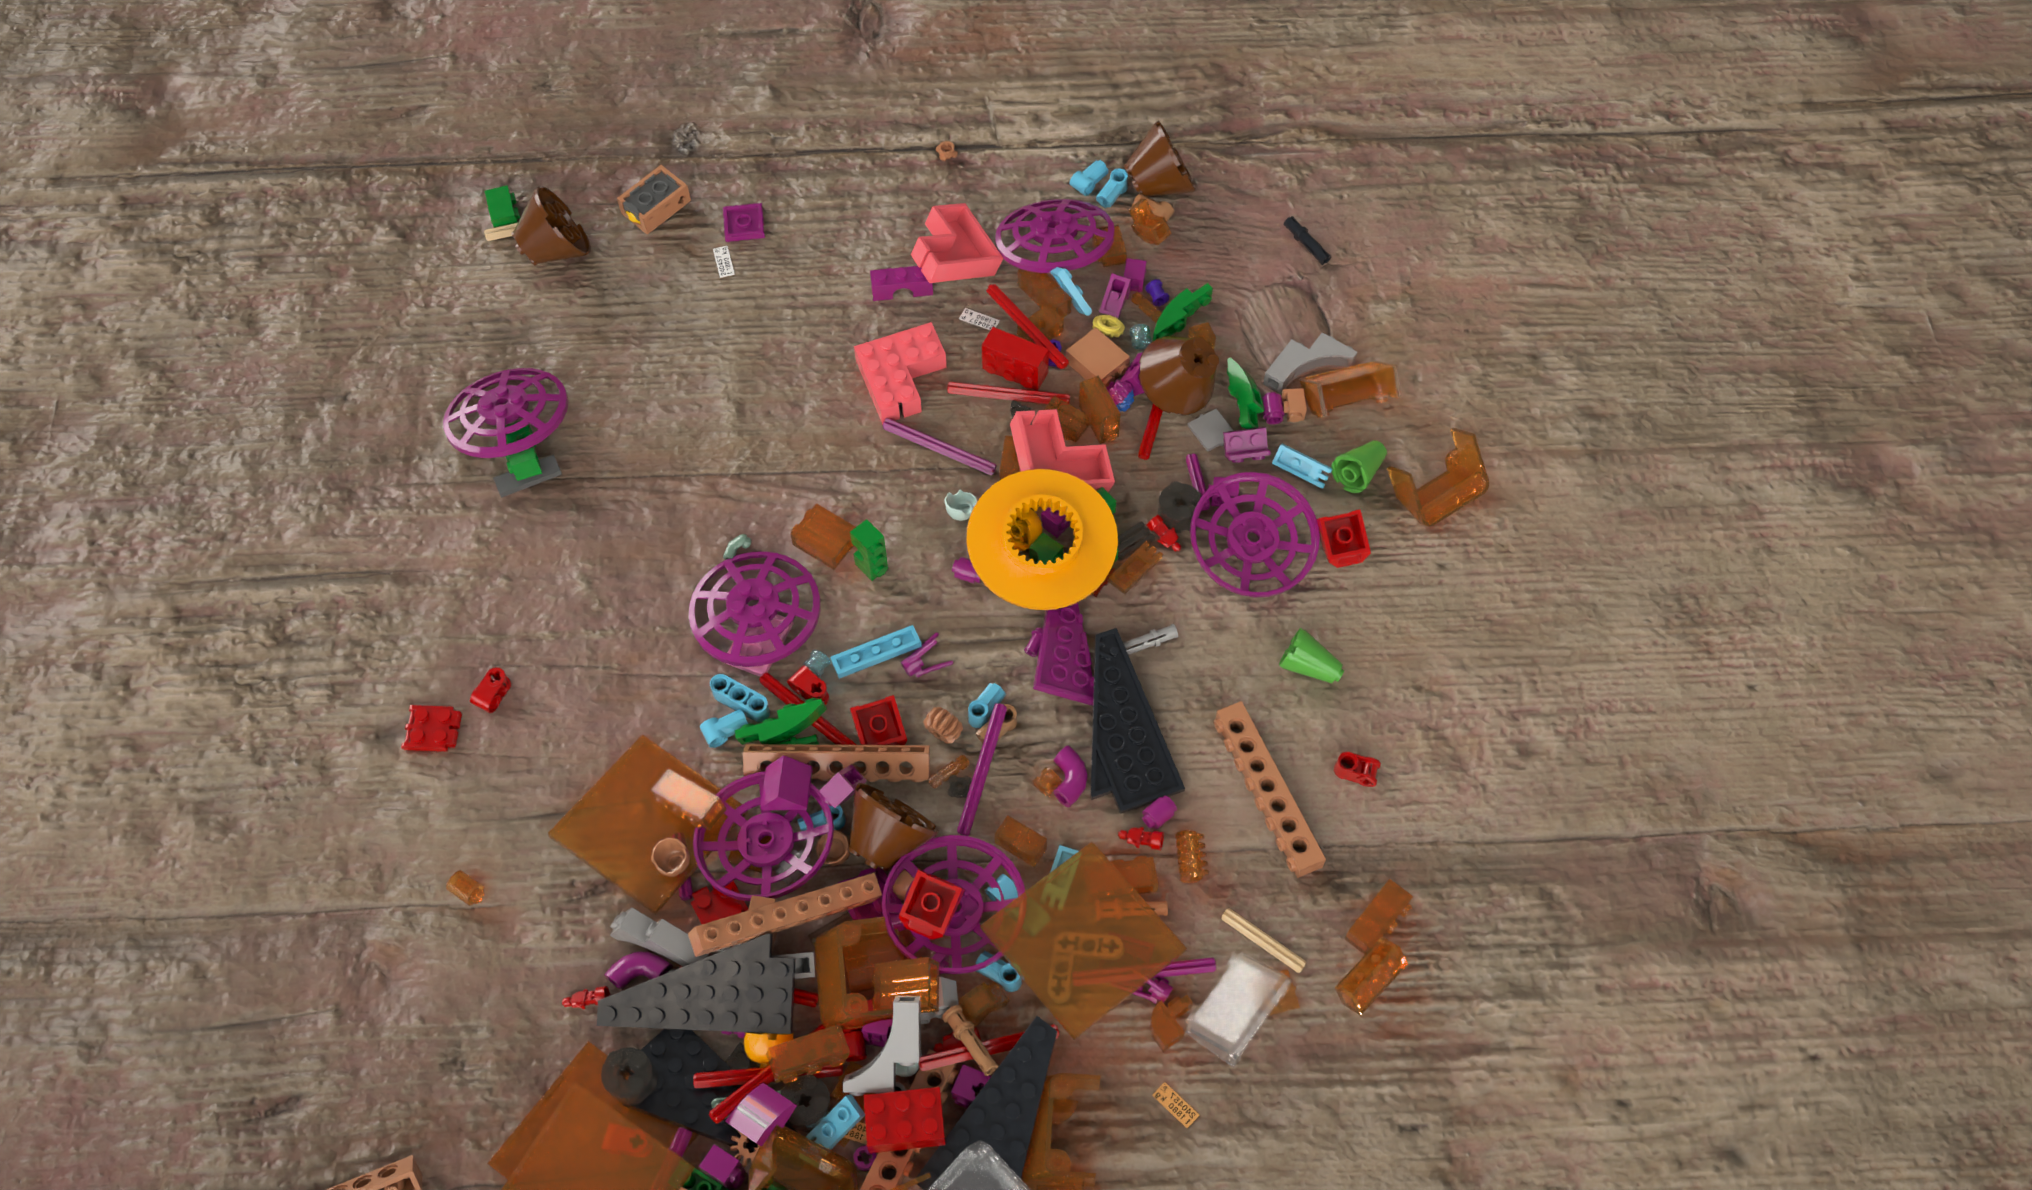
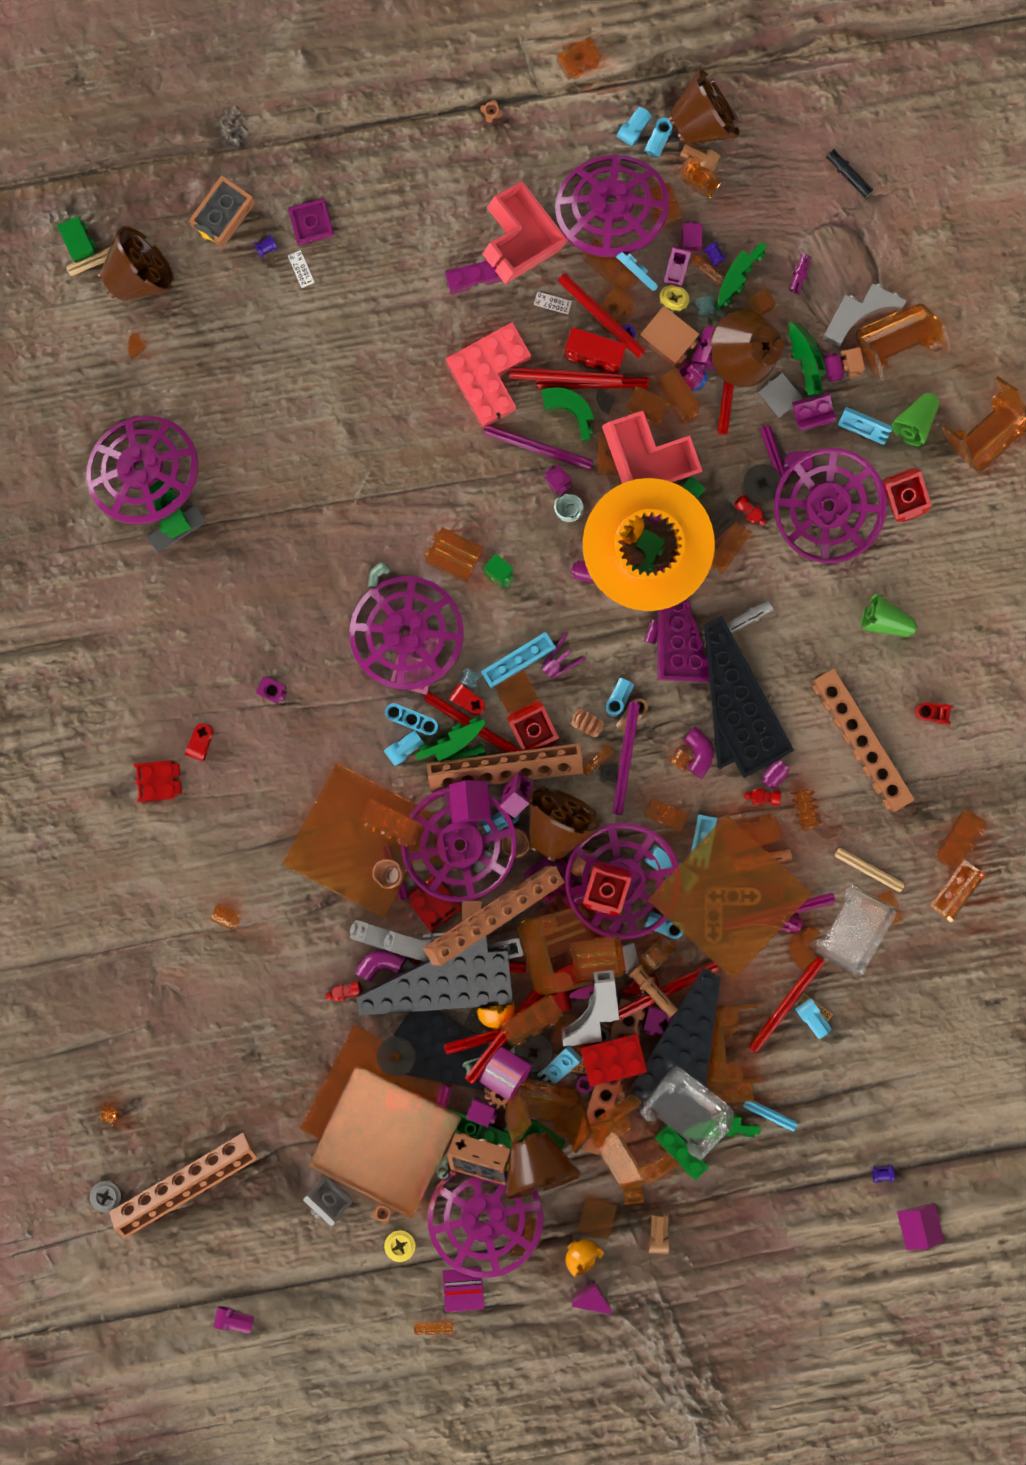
camera: 10 degrees left, 25 degrees up
none -> clear orange wheel [99,1103,120,1127]
none -> clear orange tile [128,332,147,360]
none -> dark purple bush [254,235,278,258]
none -> magenta brick [256,676,287,704]
none -> clear orange piece [495,671,538,713]
none -> red axle [509,368,623,385]
none -> green arch [542,388,594,443]
none -> magenta brick [544,465,573,496]
none -> clear orange brick [557,37,601,80]
none -> red axle [749,957,825,1053]
none -> magenta pin [789,254,812,294]
none -> medium azure piece [795,998,832,1039]

